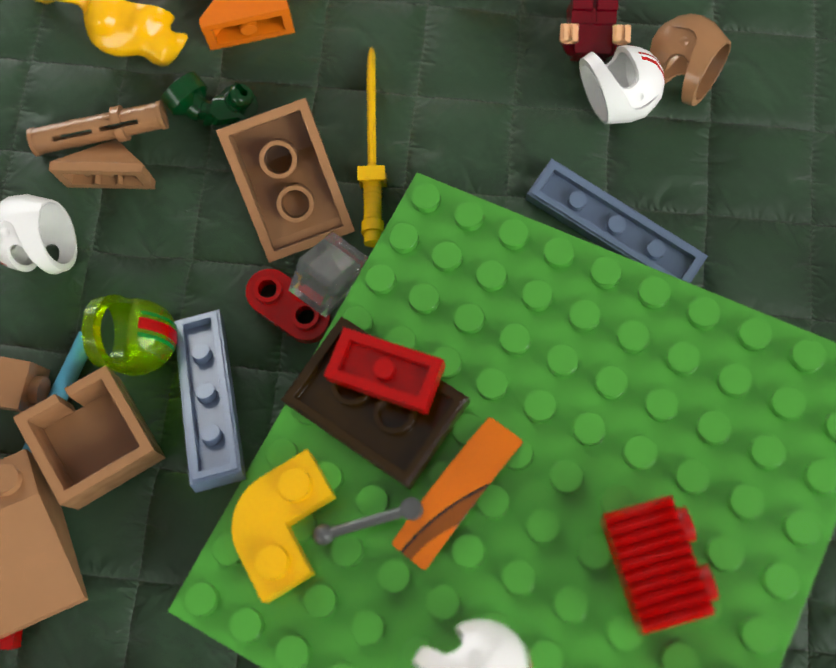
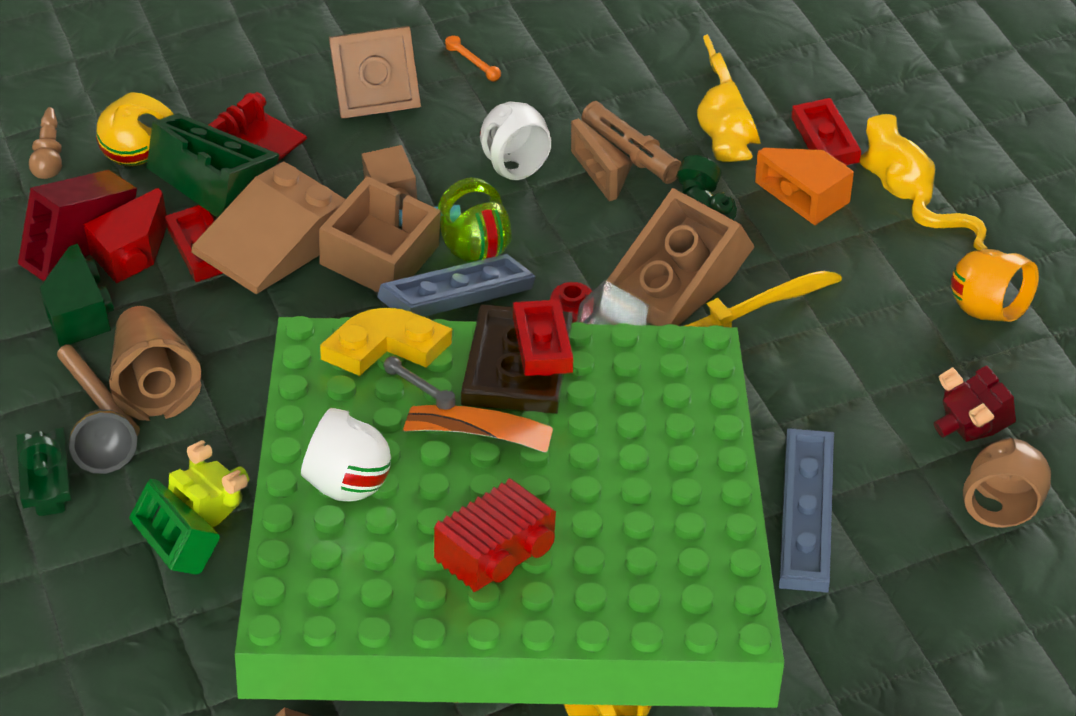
camera: 60 degrees right, 30 degrees down
white helmet [579,45,665,124] -> none

